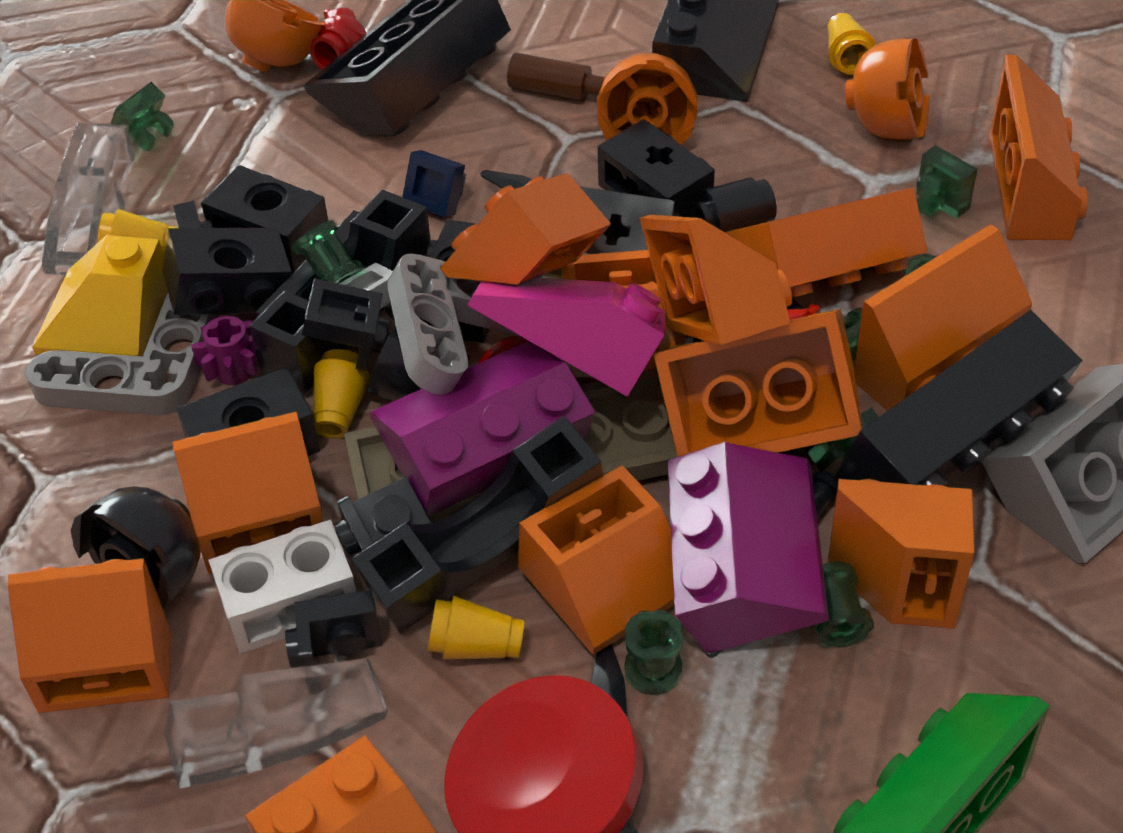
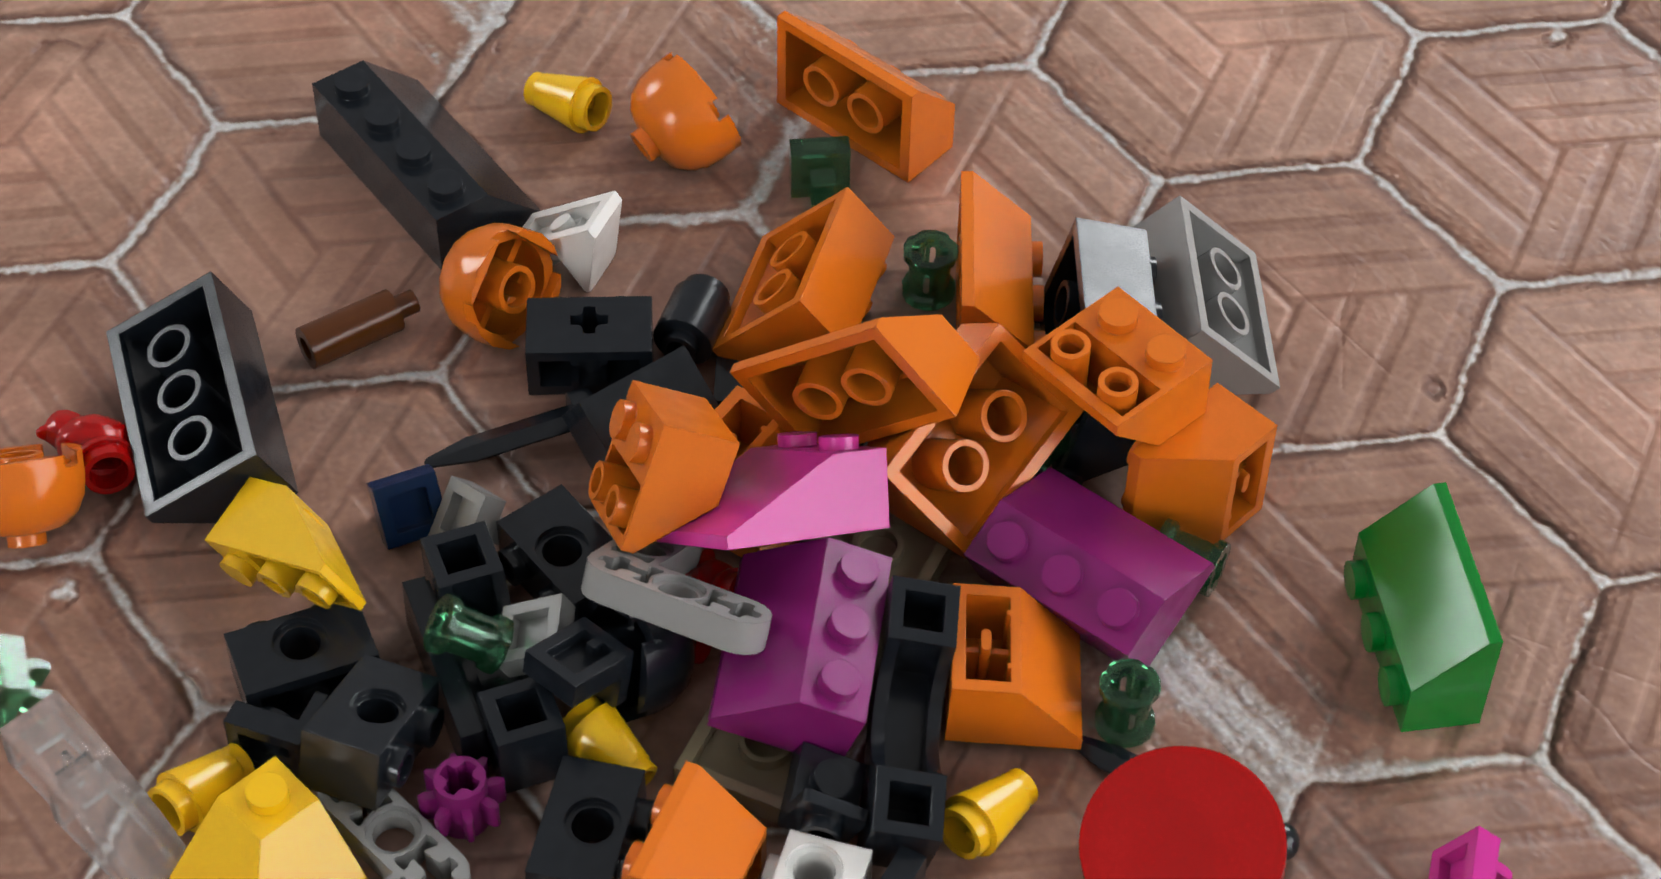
camera: 55 degrees left, 0 degrees up
none -> yellow slope [204,477,366,611]
none -> light grey tile [428,476,506,545]
none -> white slope [523,191,622,293]
none -> orange slope [1022,287,1213,446]

